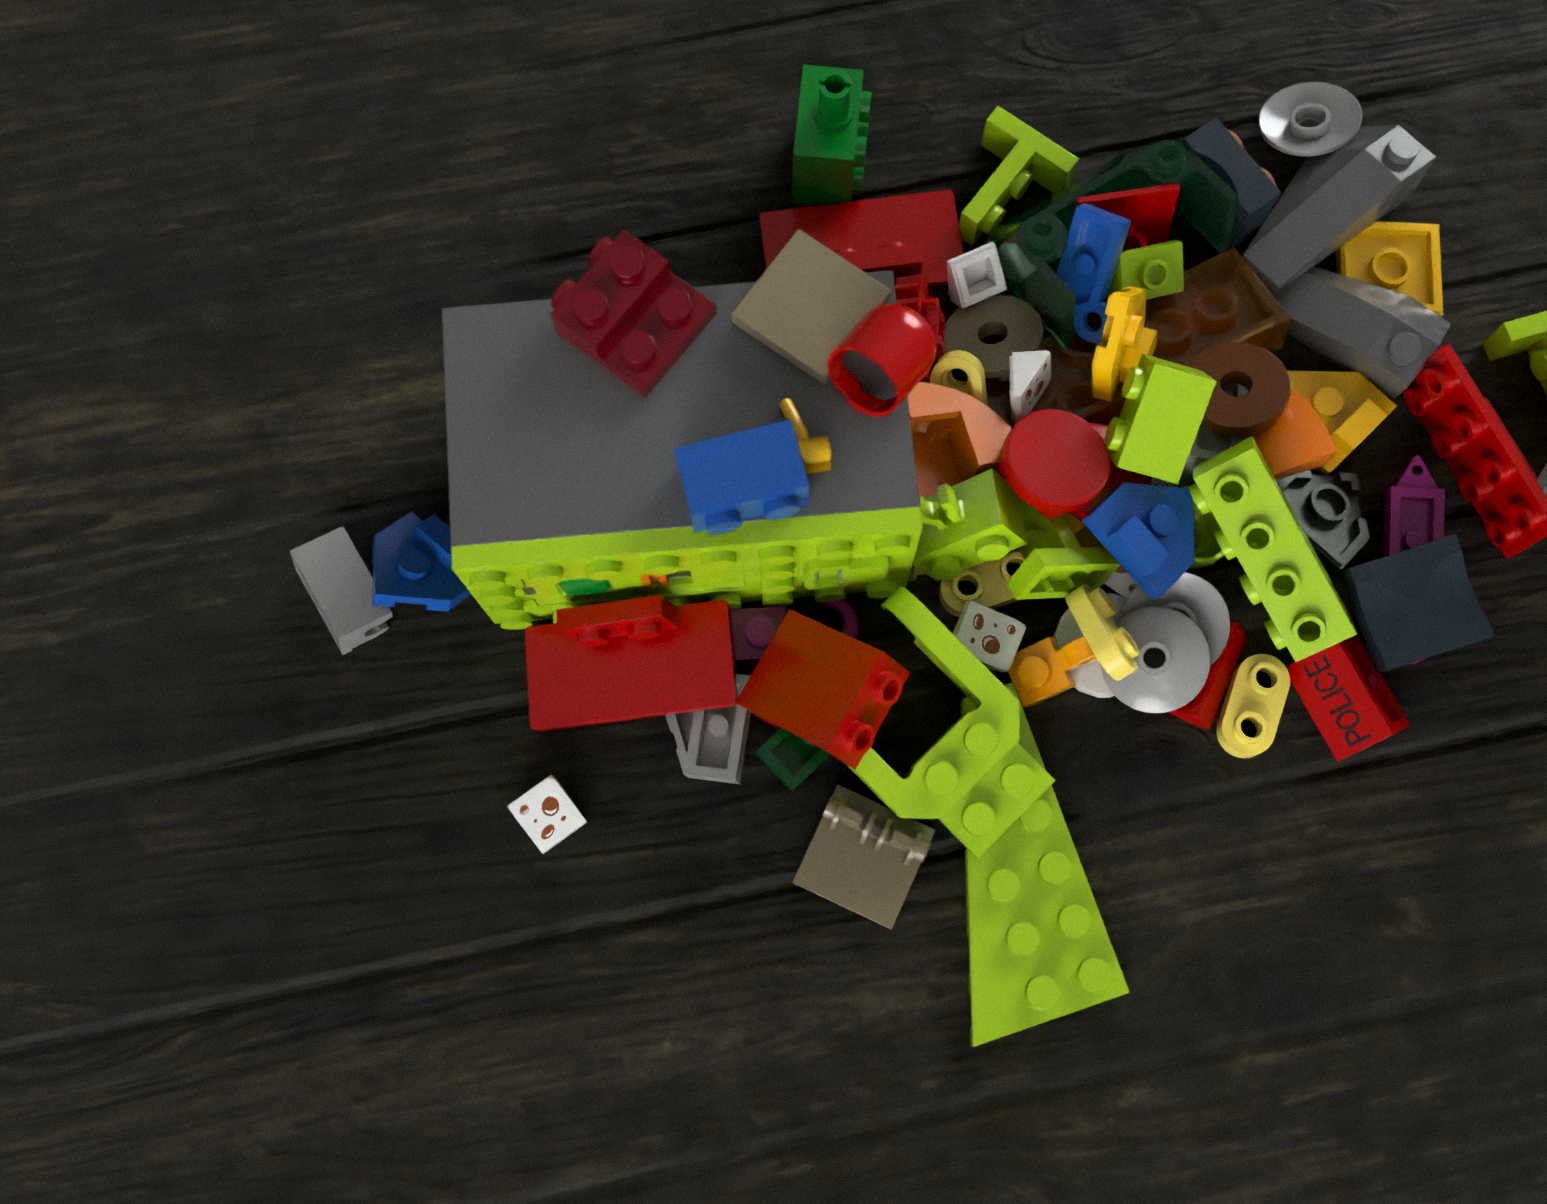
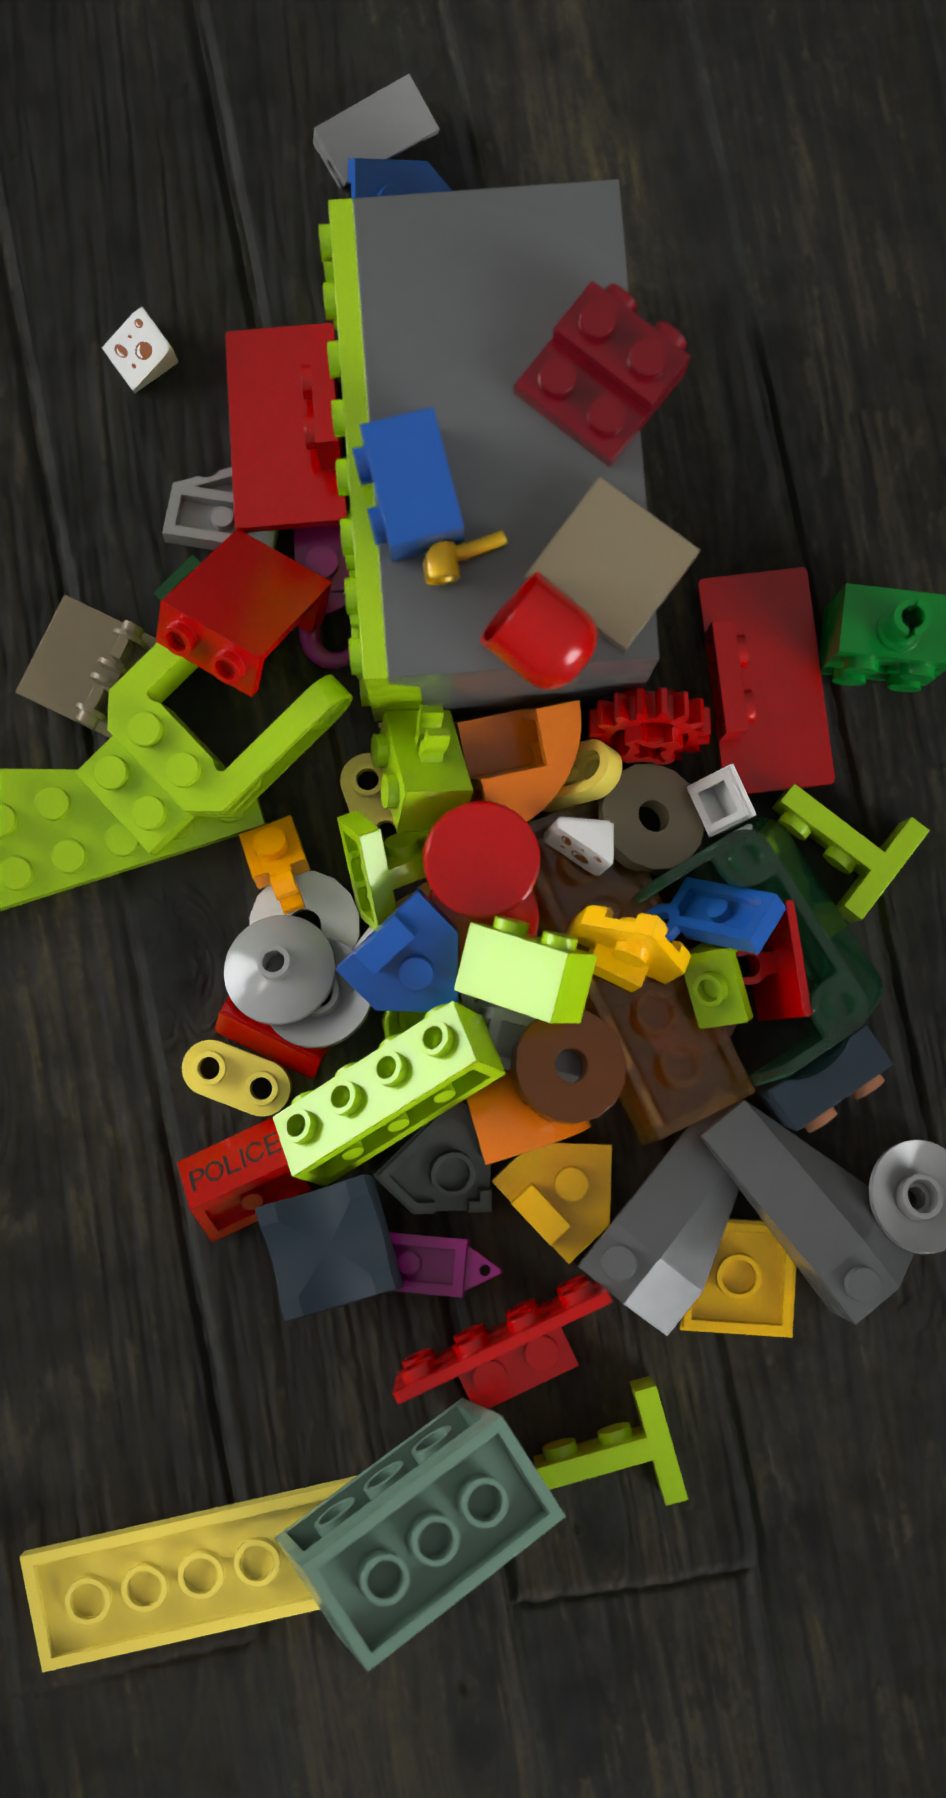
camera: 85 degrees right, 10 degrees up
white slope [953,600,1026,672] -> none
light yellow plate [1065,584,1140,681] -> none

